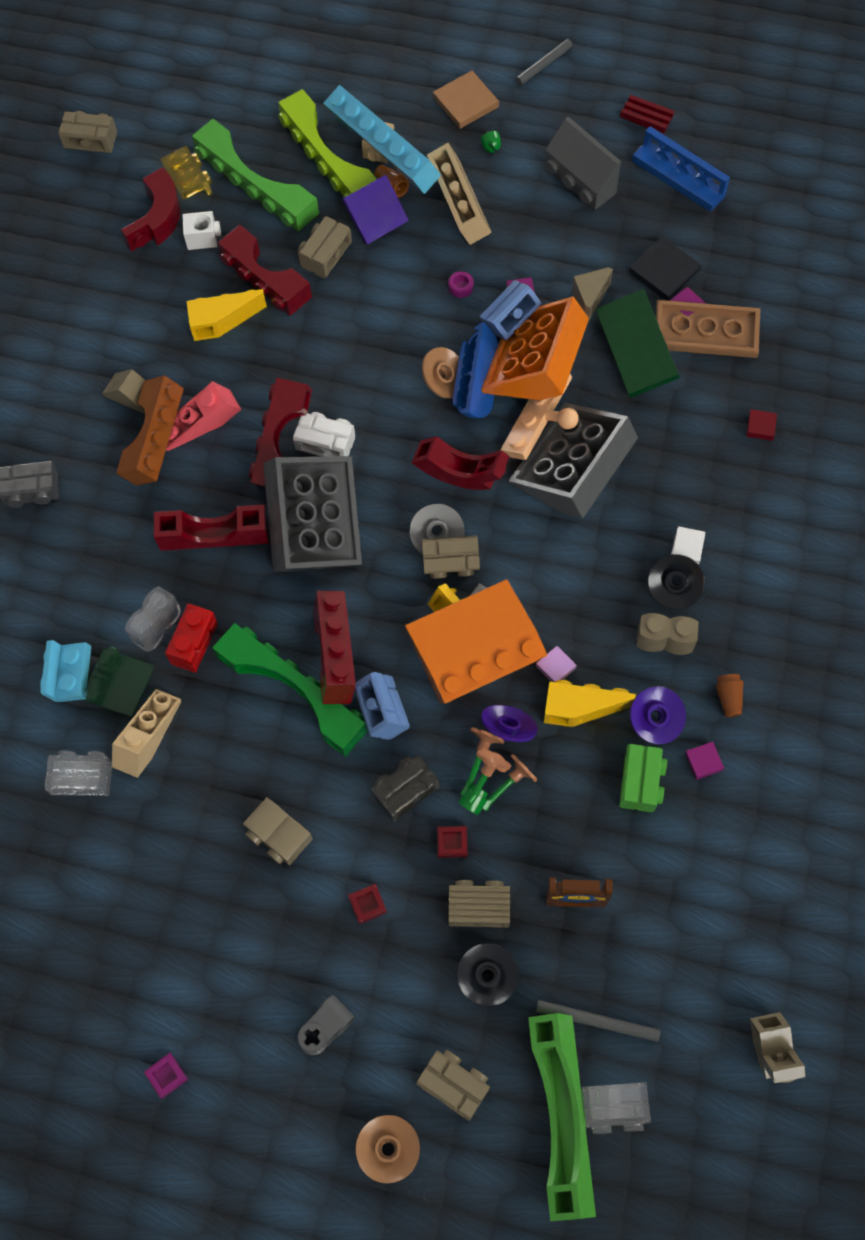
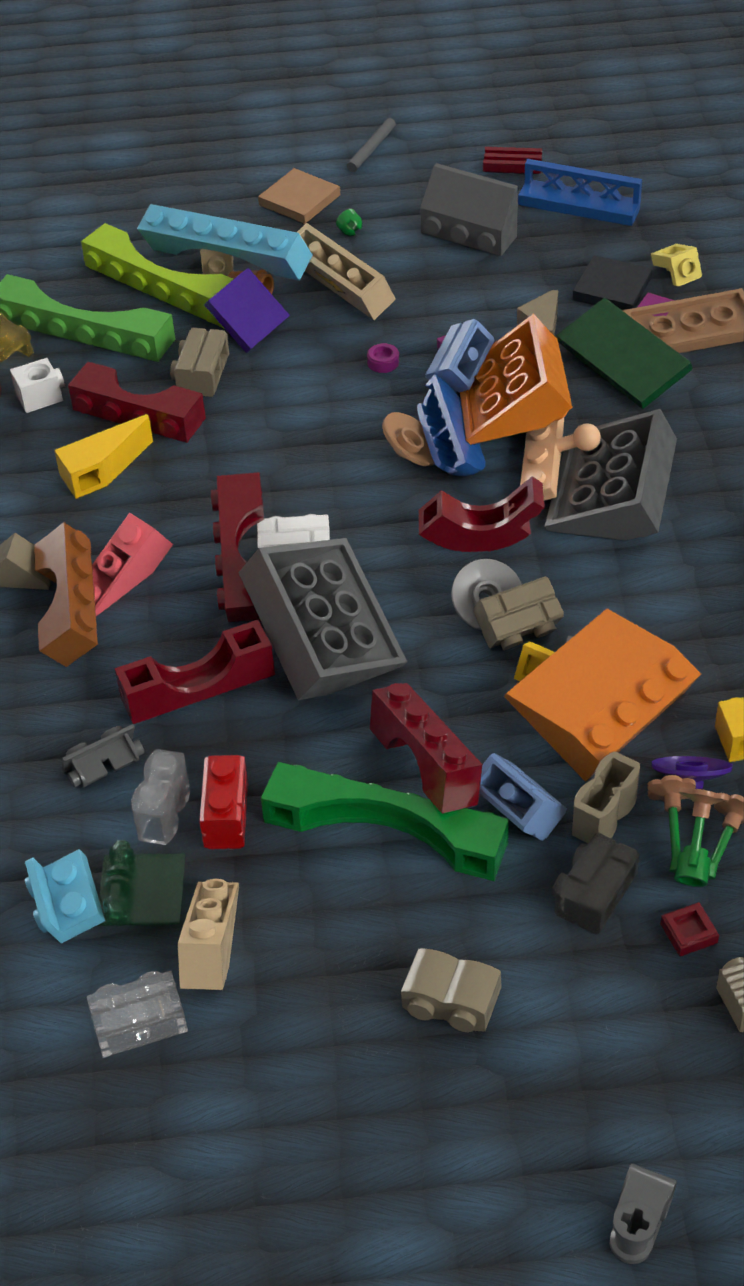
camera: 20 degrees left, 20 degrees down
dark red tile [348,883,387,925] -> none
lavender tile [536,646,577,682] -> none
none -> dark grey hinge [62,724,145,788]
none -> dark tan brick [572,751,640,848]
none -> light yellow bracket [651,244,702,286]

